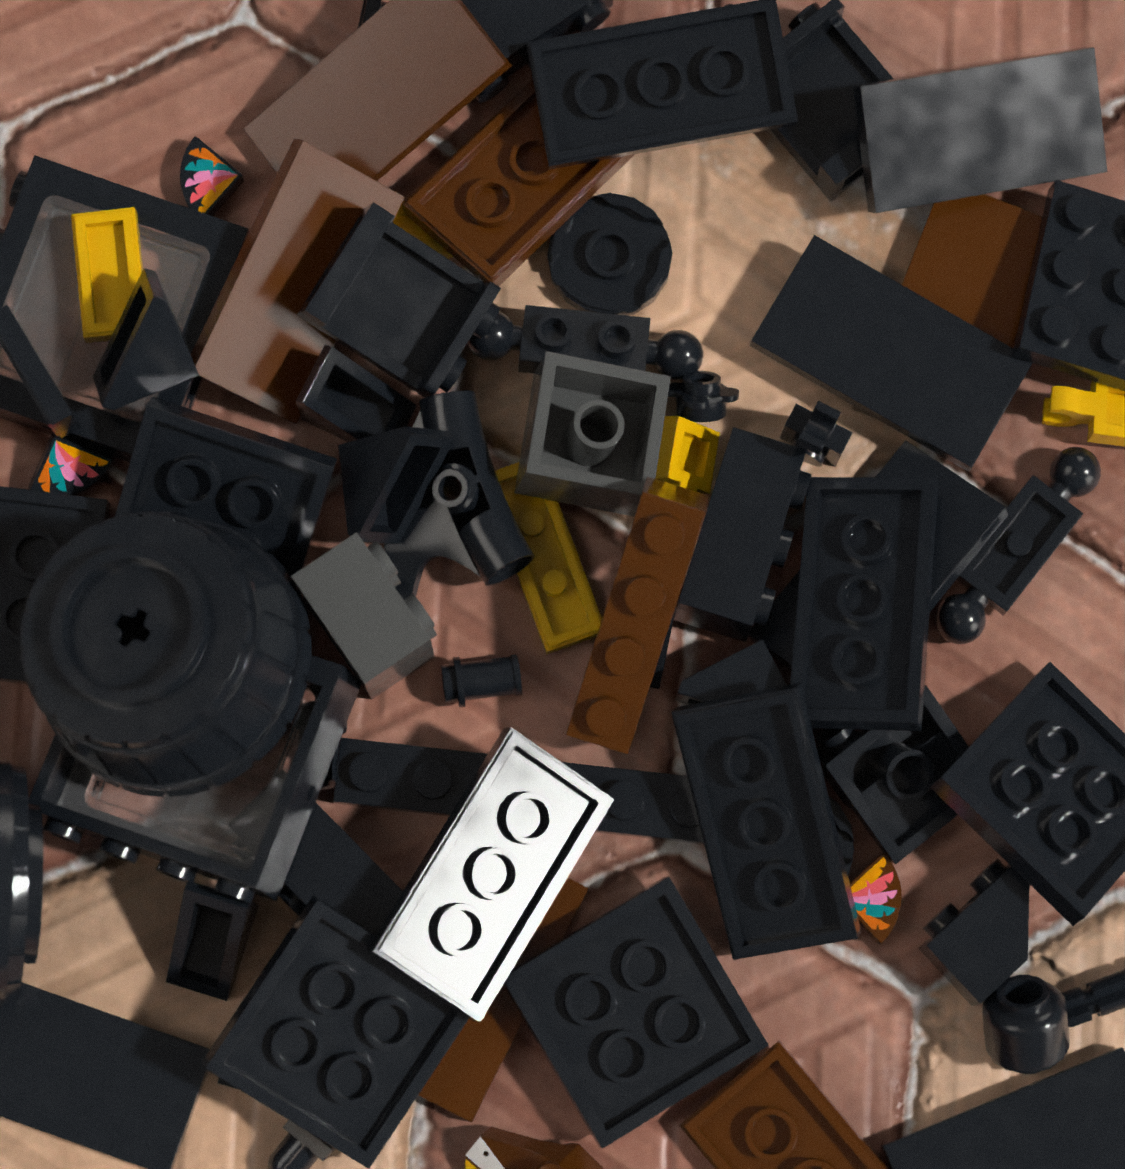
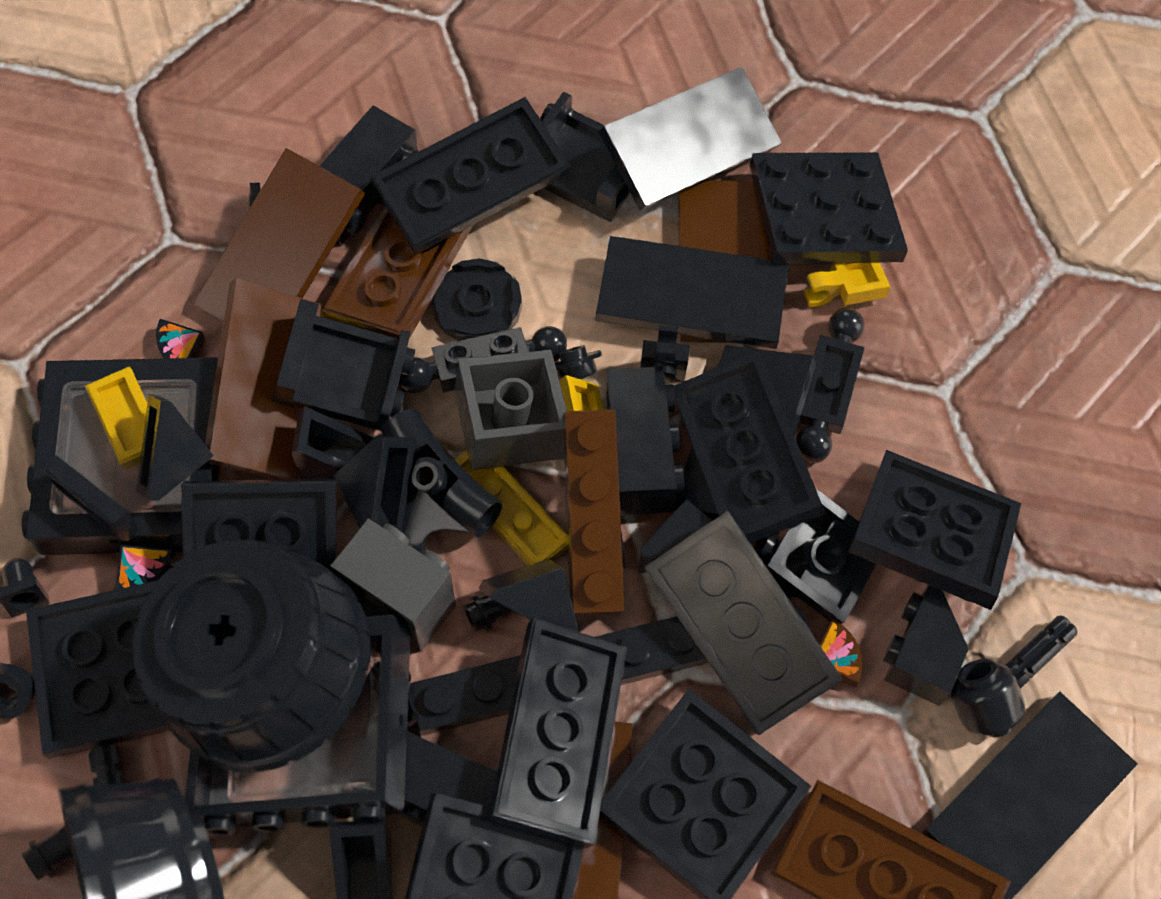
camera: 20 degrees left, 15 degrees down
none -> black slope [478,559,579,632]

